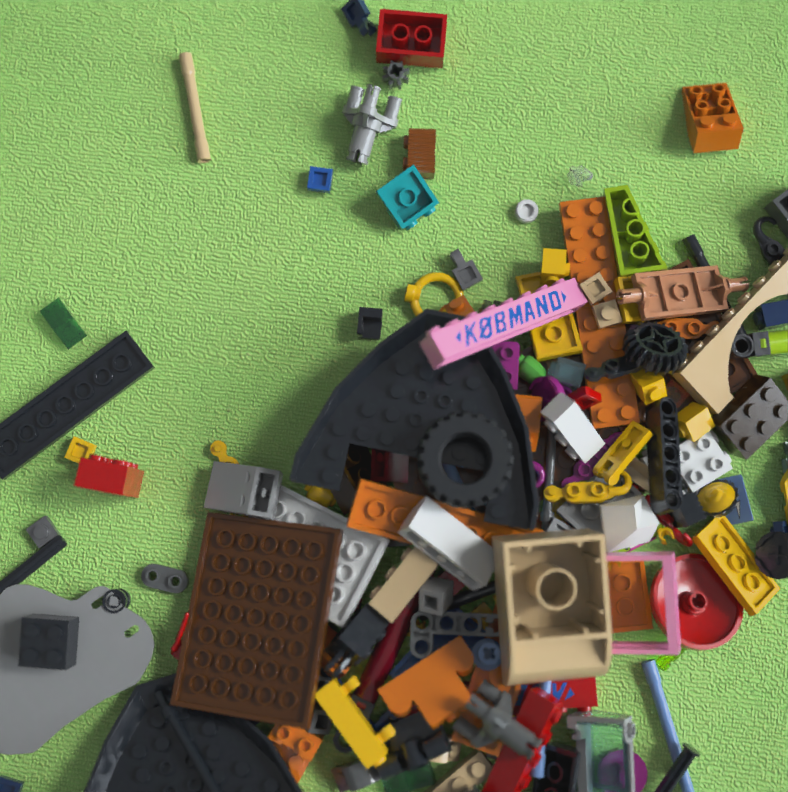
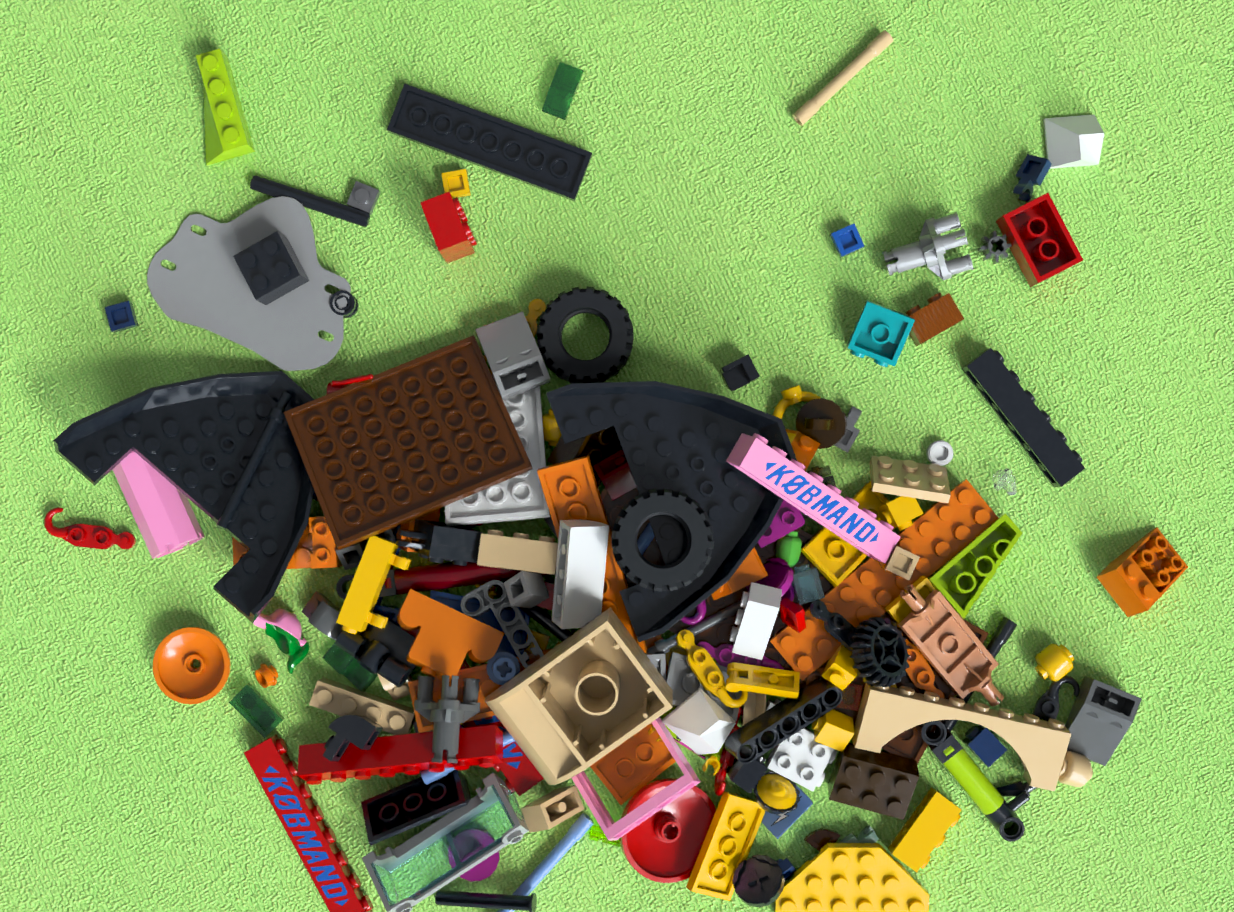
camera: 60 degrees right, 5 degrees up
dark grey plate [141,564,189,593] -> none
tan plate [591,299,622,330] -> none
none -> tan brick [520,785,584,833]
none -> black tyre [537,286,634,384]
none -> dark brown tile [795,398,847,449]
none -> reddish brown tile [804,829,841,852]
none -> tan plate [869,455,951,503]
none -> black brick [961,348,1085,487]
none -> yellow head [1034,643,1075,682]

